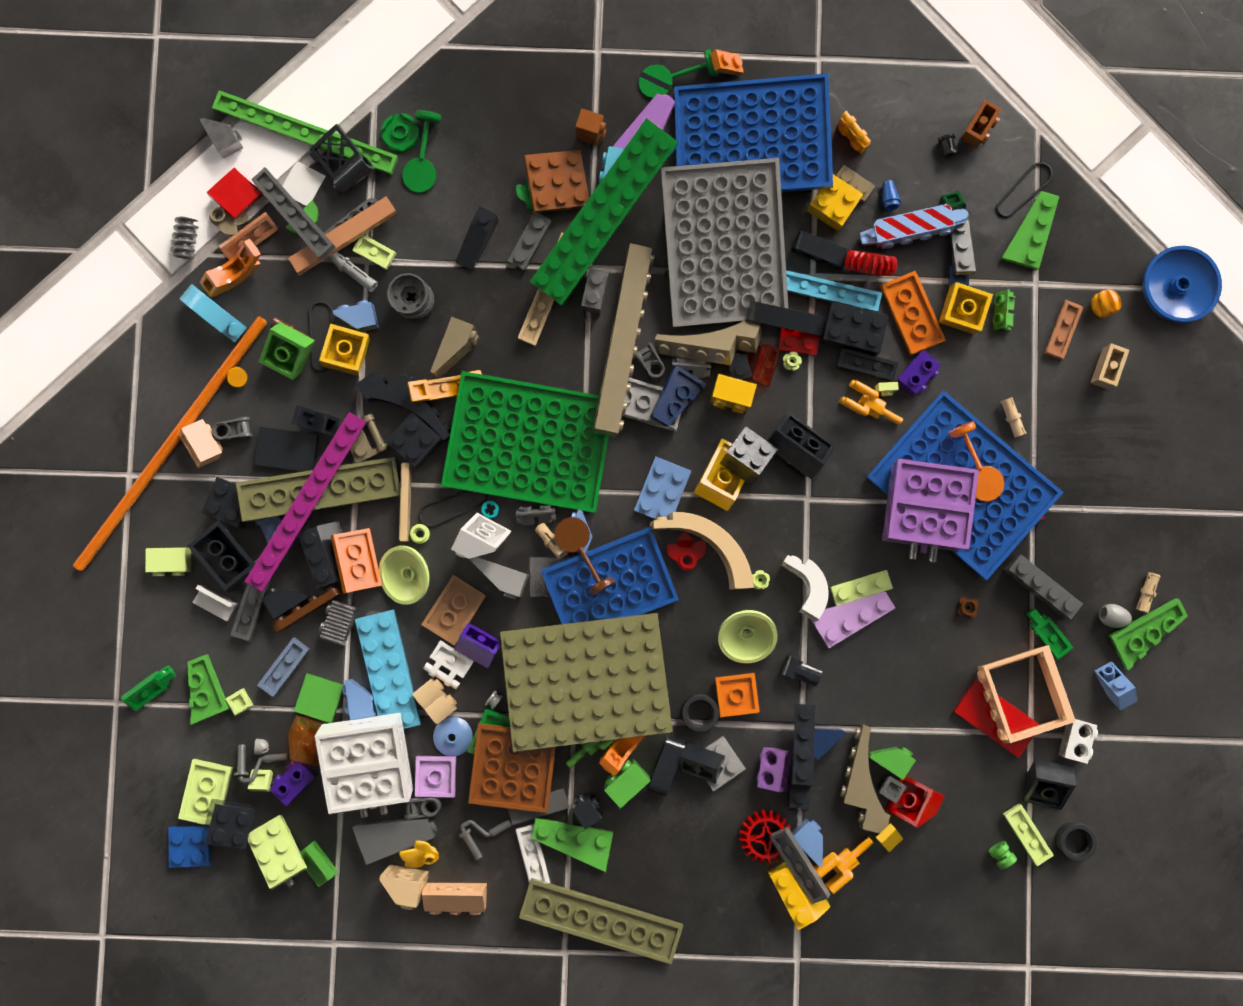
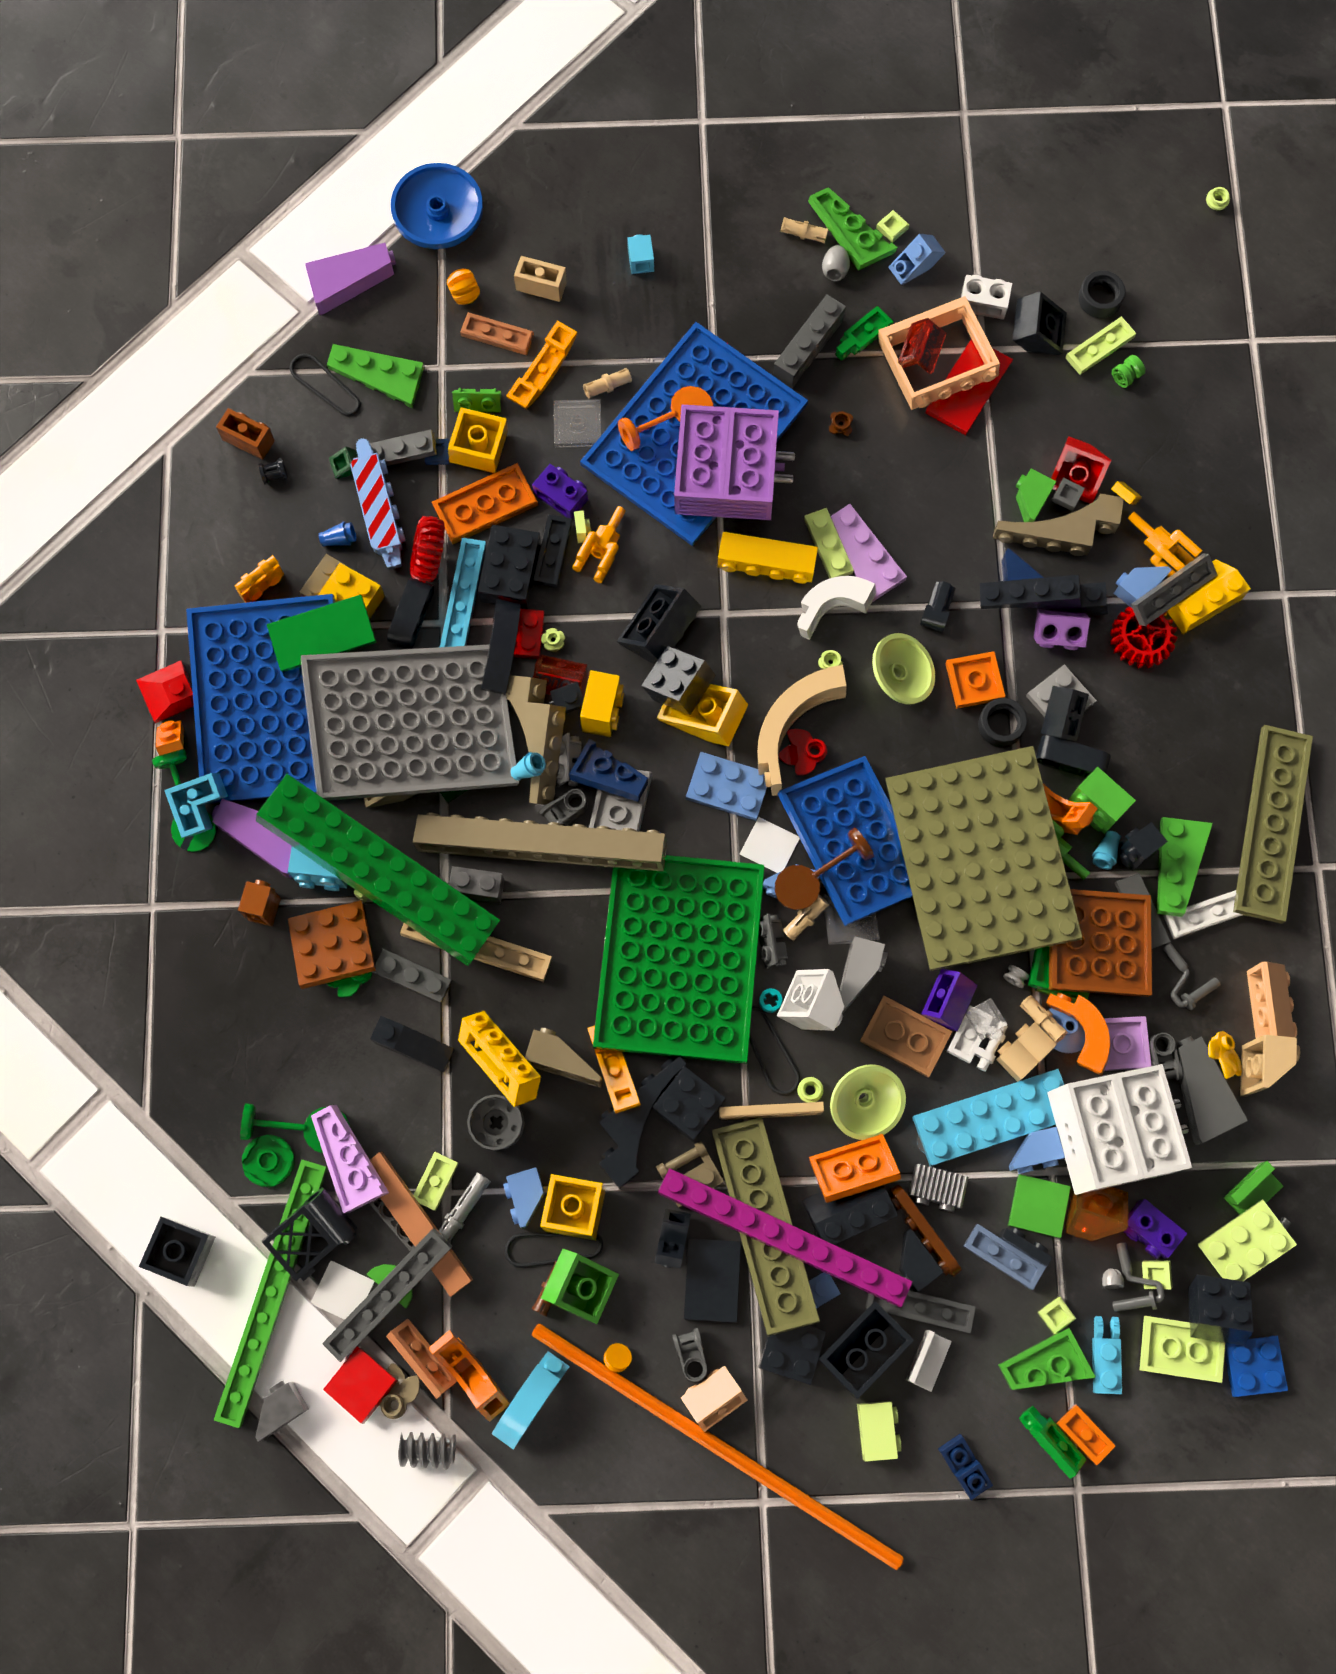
camera: 90 degrees left, 10 degrees down
none -> slope [136,661,194,723]
none -> black brick [138,1216,216,1287]
none -> medium azure brick [164,773,228,838]
none -> green tile [266,594,377,672]
none -> medium lavender slope [304,242,396,315]
none -> lavender wing [311,1105,389,1213]
none -> yellow brick [458,1011,541,1107]
none -> light orange slope [506,321,577,409]
none -> medium azure cone [511,752,546,781]
none -> clear plate [554,399,601,447]
none -> medium azure brick [627,234,654,274]
none -> yellow brick [717,532,818,584]
none -> white sticker [740,817,800,873]
none -> yellowish green tile [876,210,909,243]
none -> clear red panel [898,318,947,374]
none -> dark blue slope [938,1434,993,1500]
none -> clear brick [965,998,1007,1041]
none -> black plate [998,1227,1053,1267]
none -> tan pin [1020,995,1068,1043]
none -> orange arch [1046,992,1111,1076]
none -> orange plate [1056,1405,1115,1465]
none -> medium azure cone [1092,831,1121,870]
none -> medium azure hinge [1092,1316,1122,1394]
none -> yellowish green plate [1206,187,1230,210]

